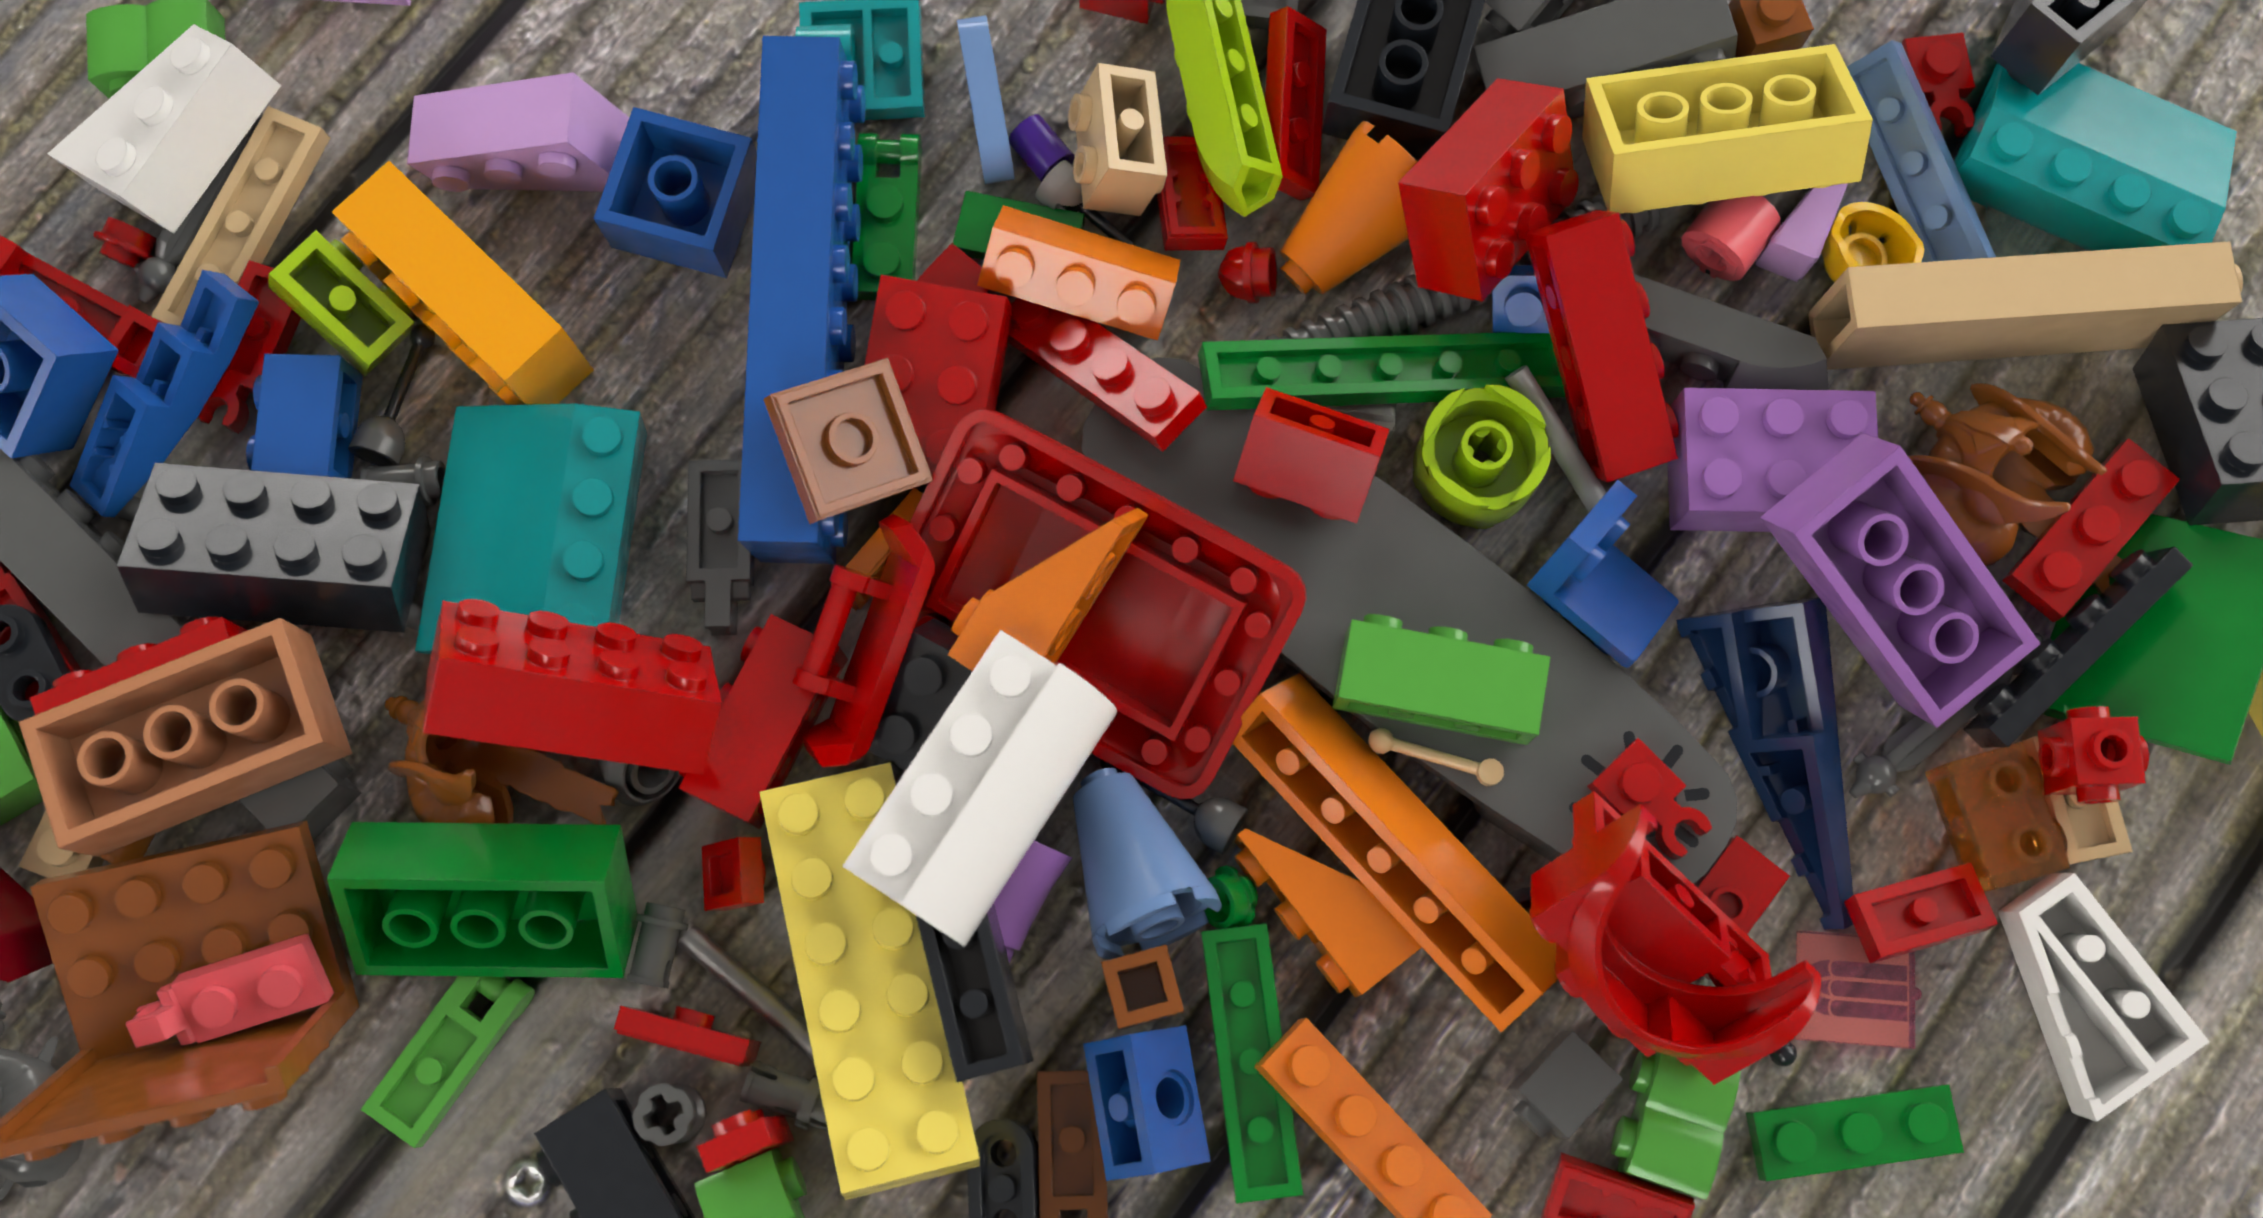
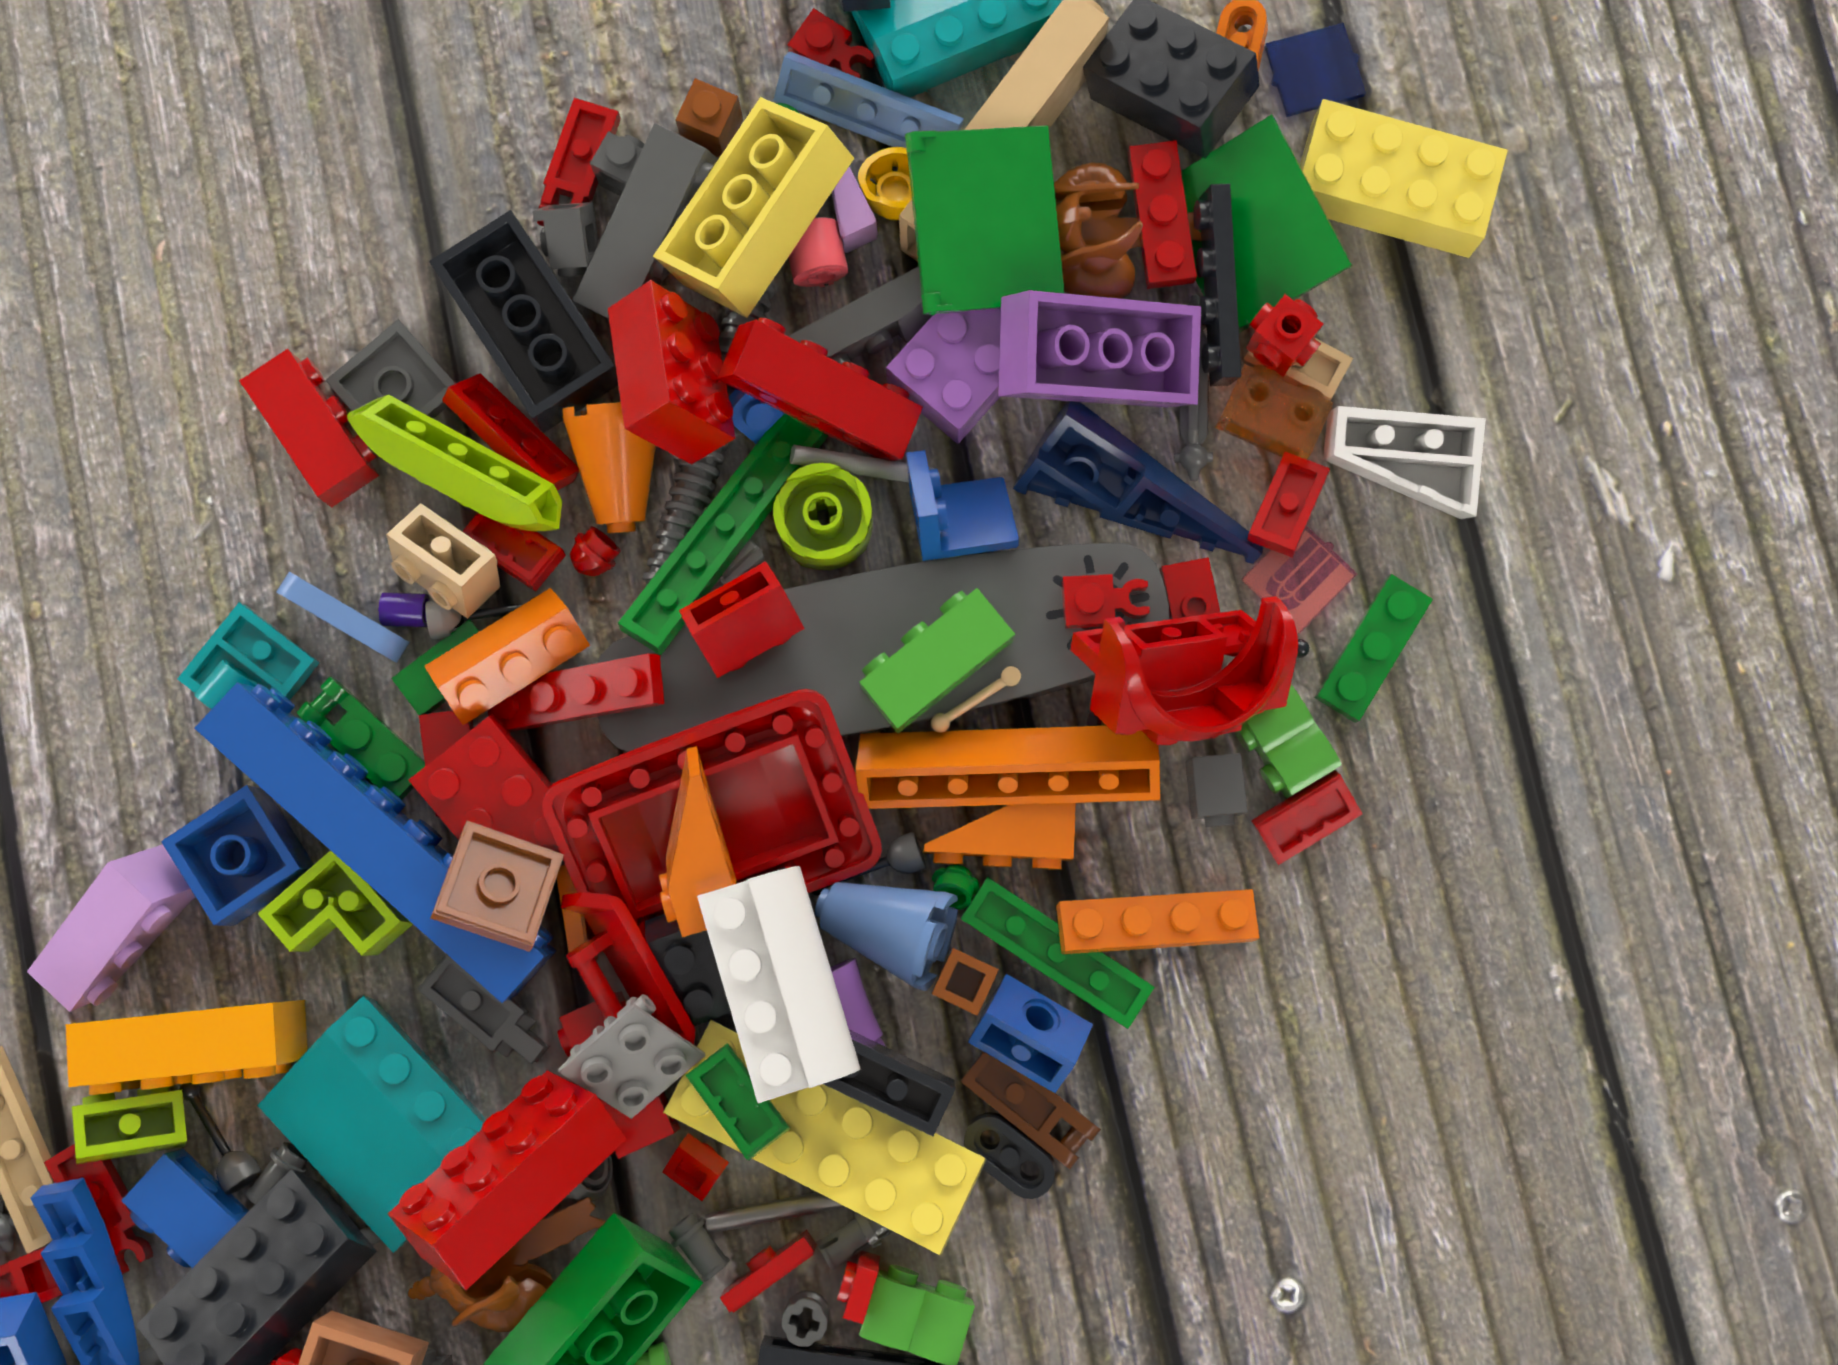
camera: 50 degrees left, 5 degrees up
none -> lime brick [258,850,413,956]
none -> light grey hinge [558,994,705,1119]
none -> green plate [686,1043,791,1161]
none -> green piece [905,125,1064,315]

